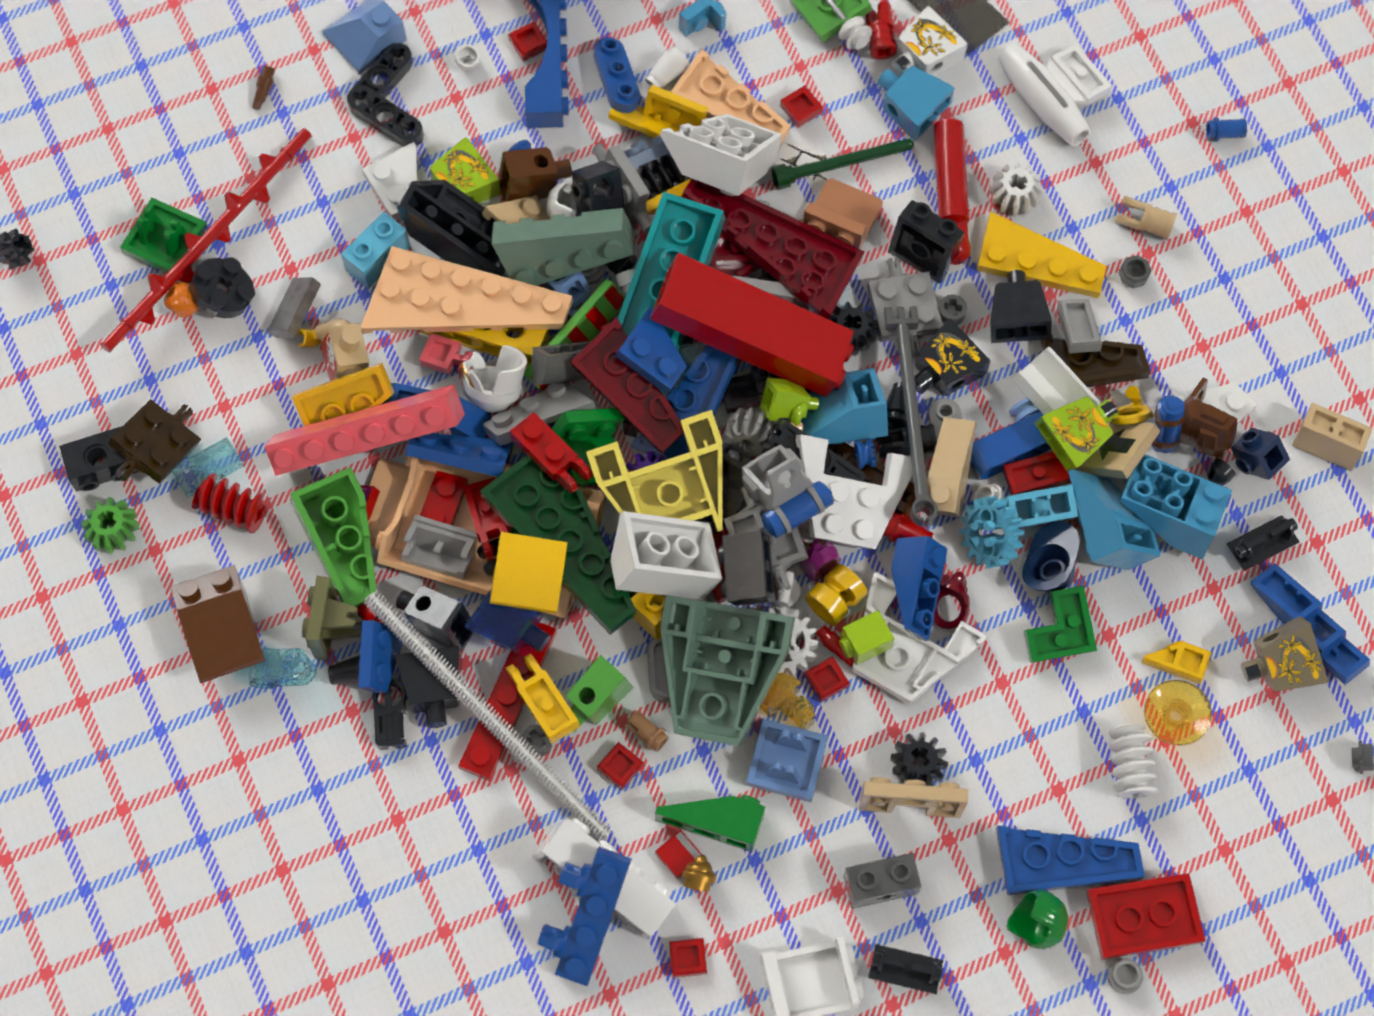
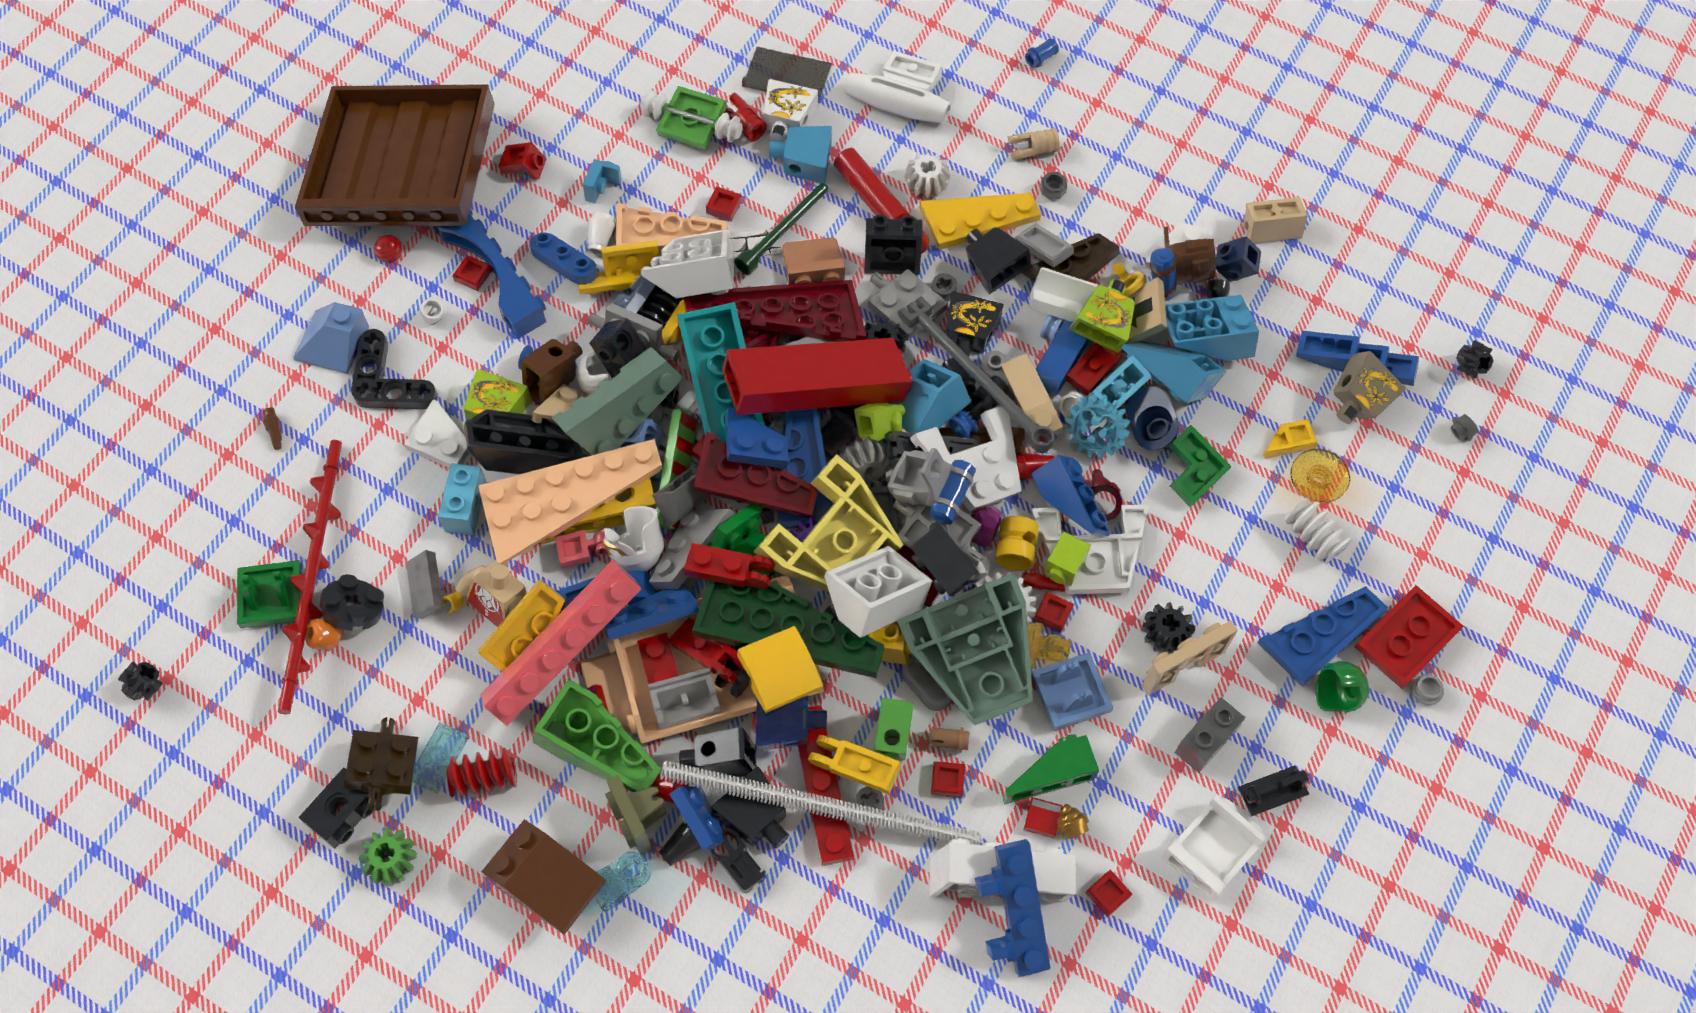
camera: 35 degrees left, 5 degrees down
black hinge [1226,515,1300,571] -> none

